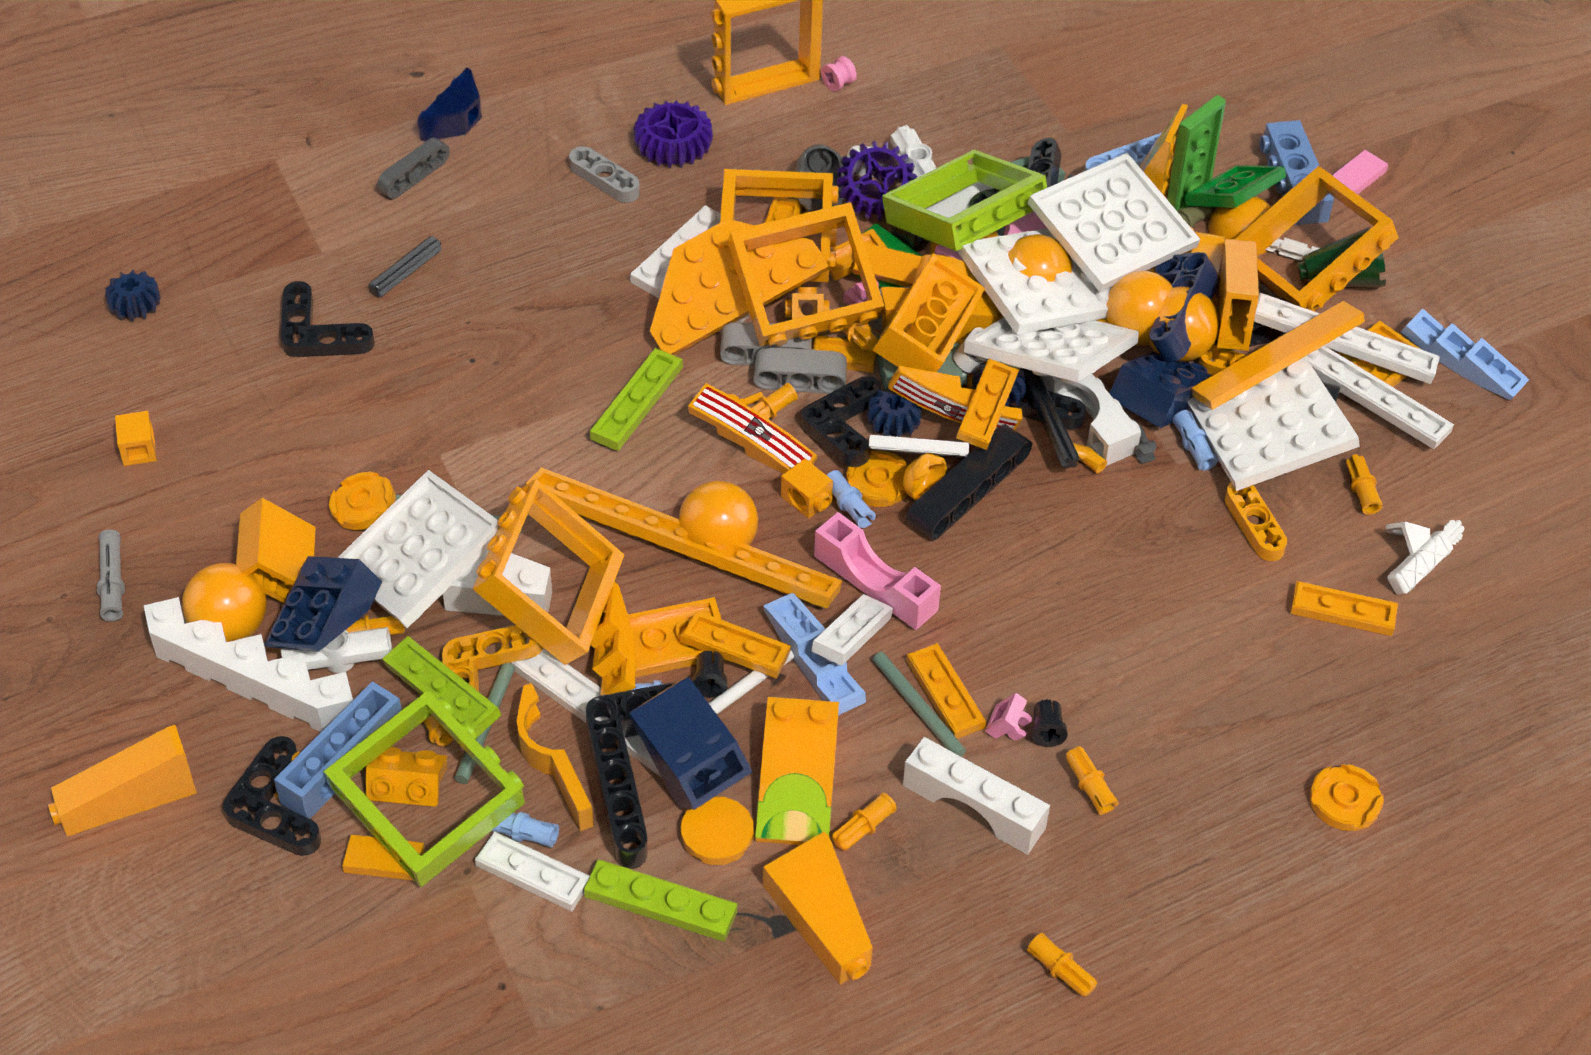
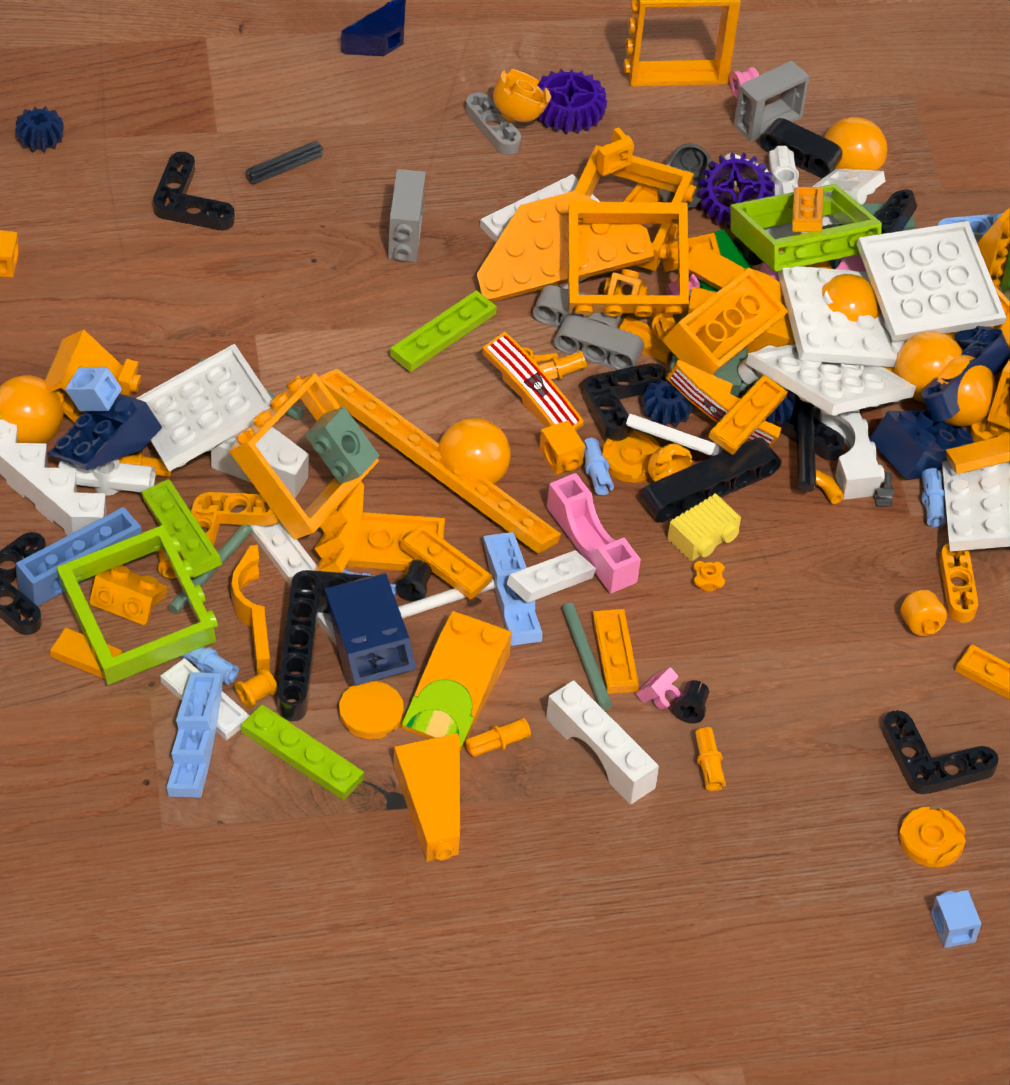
camera: 15 degrees right, 0 degrees up
light orange tile [328,471,396,530] -> none
dark grey beam [377,138,450,199] -> none
light orange axle [1027,933,1097,997] -> none
none -> light blue brick [65,367,122,411]
none -> light orange plate [118,359,142,397]
none -> light blue slope [167,672,223,798]
none -> light orange bush [235,668,278,709]
none -> sand green brick [305,406,380,484]
none -> light grey window [388,169,426,262]
none -> light orange cylinder [493,69,551,123]
none -> light orange bracket [596,127,634,176]
none -> light yellow brick [668,493,741,561]
none -> light orange plate [694,561,725,591]
none -> light grey window [733,61,809,142]
none -> black beam [760,118,843,178]
none -> light orange tile [792,187,823,232]
none -> white plate [812,169,886,205]
none -> light orange piece [824,117,888,171]
none -> black beam [882,710,999,795]
none -> light orange head [900,590,947,636]
none -> light blue brick [931,890,981,948]

